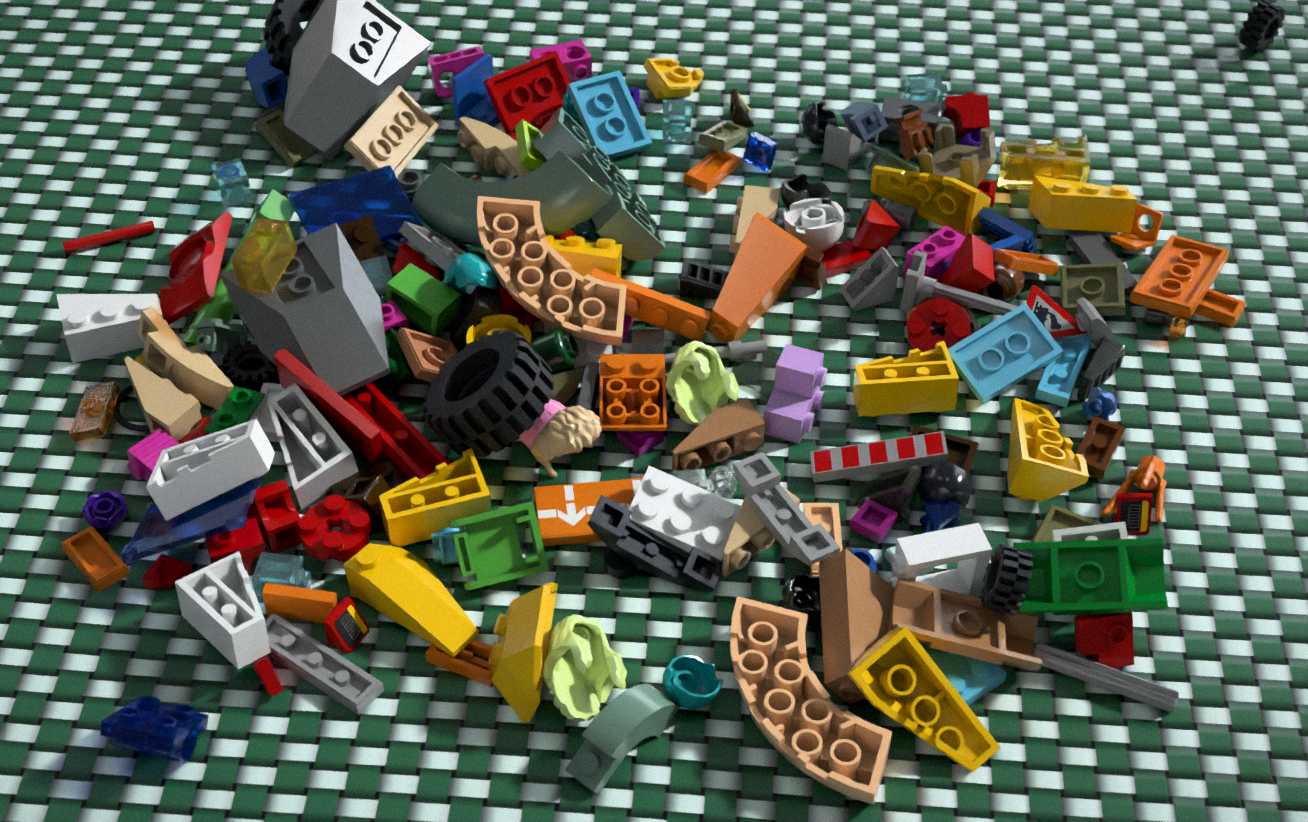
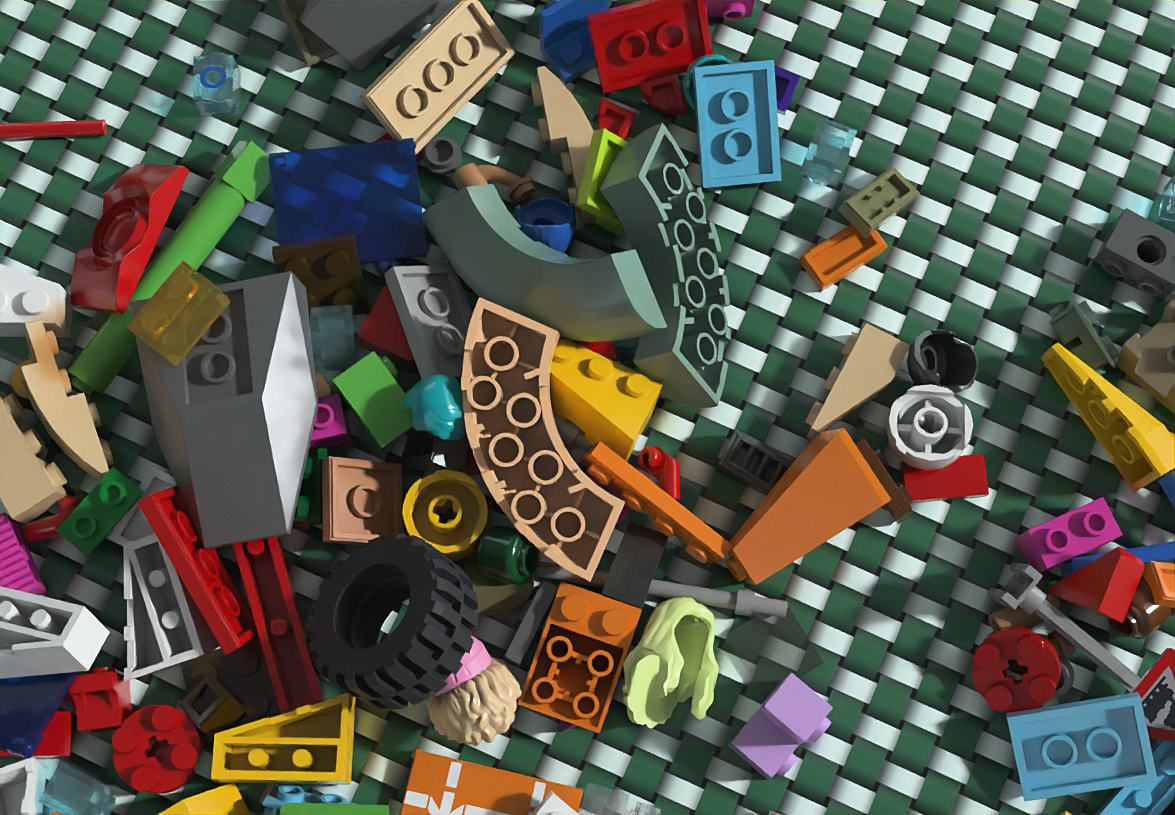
camera: 20 degrees right, 30 degrees up
sand green hinge [189,318,251,355] -> none
black tyre [222,340,281,392] -> none
yellow plate [643,58,704,99] -> none
medium nougat slope [672,397,765,477] -> none
dark brown slope [730,89,755,128] -> none
clear blue tile [742,132,778,172] -> none
black hair [801,102,838,145] -> none
light grey slope [822,124,869,171] -> none
light grey slope [839,246,899,311] -> none
sand blue leg [840,101,888,142] -> none
red slope [852,200,900,250] -> none
yellow wedge [853,341,959,417] -> none
dark grey hinge [861,198,918,233] -> none
reddish brown plate [893,109,934,160] -> none

